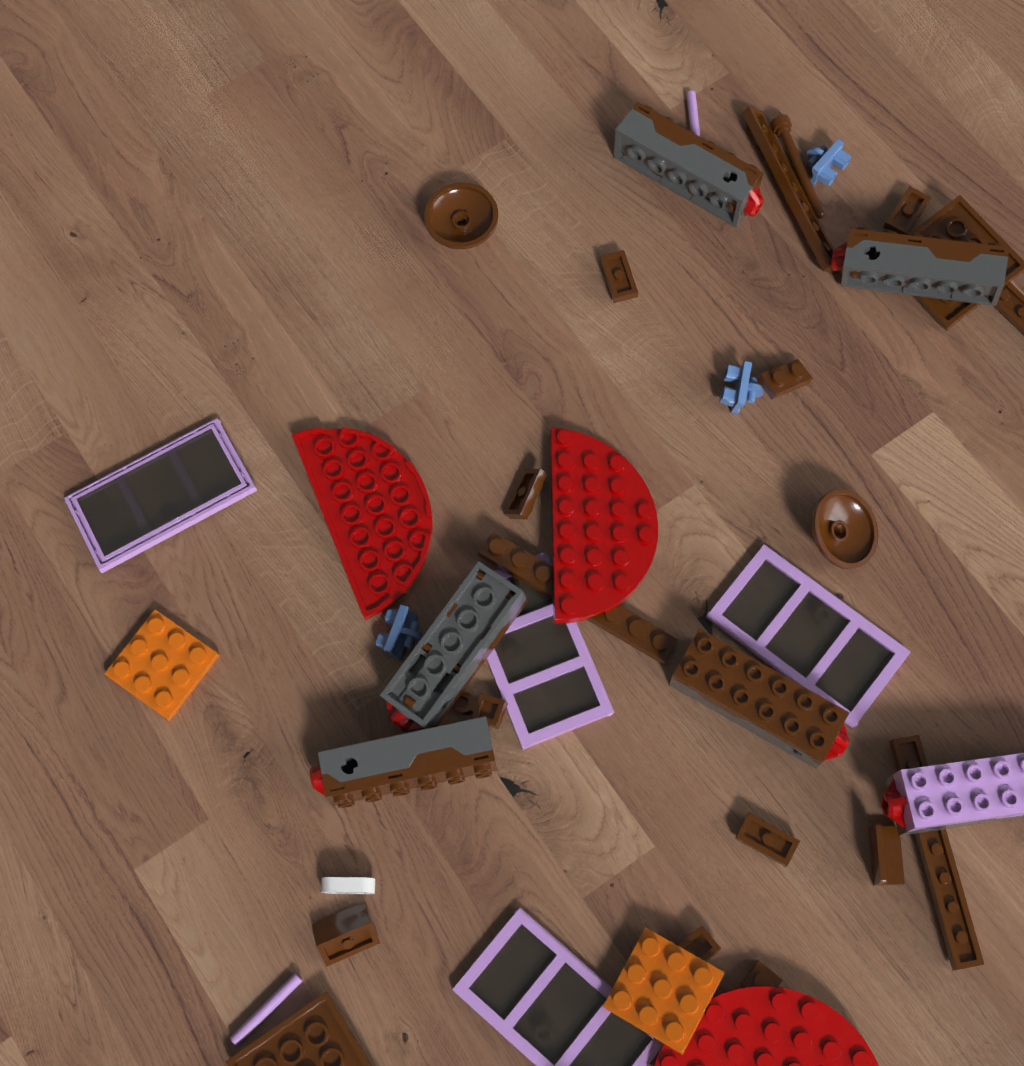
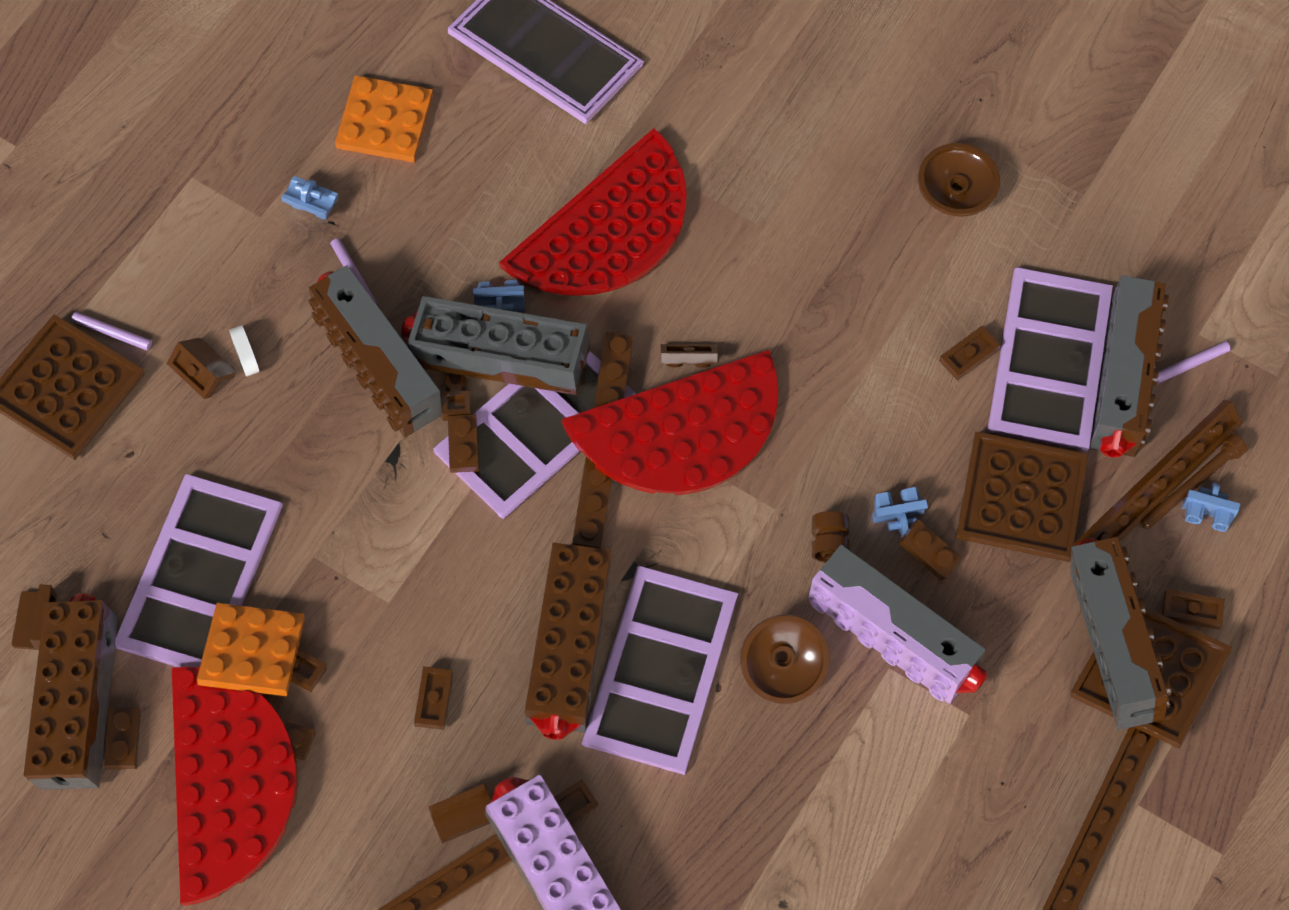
camera: 60 degrees right, 5 degrees down
none -> medium blue hips [281,176,339,220]
none -> lavender bar [330,238,378,305]
none -> reddish brown plate [448,414,479,473]
none -> piece [808,545,988,704]
none -> reddish brown wheel [812,511,850,563]
none -> reddish brown plate [956,431,1088,562]
none -> door [987,268,1113,452]

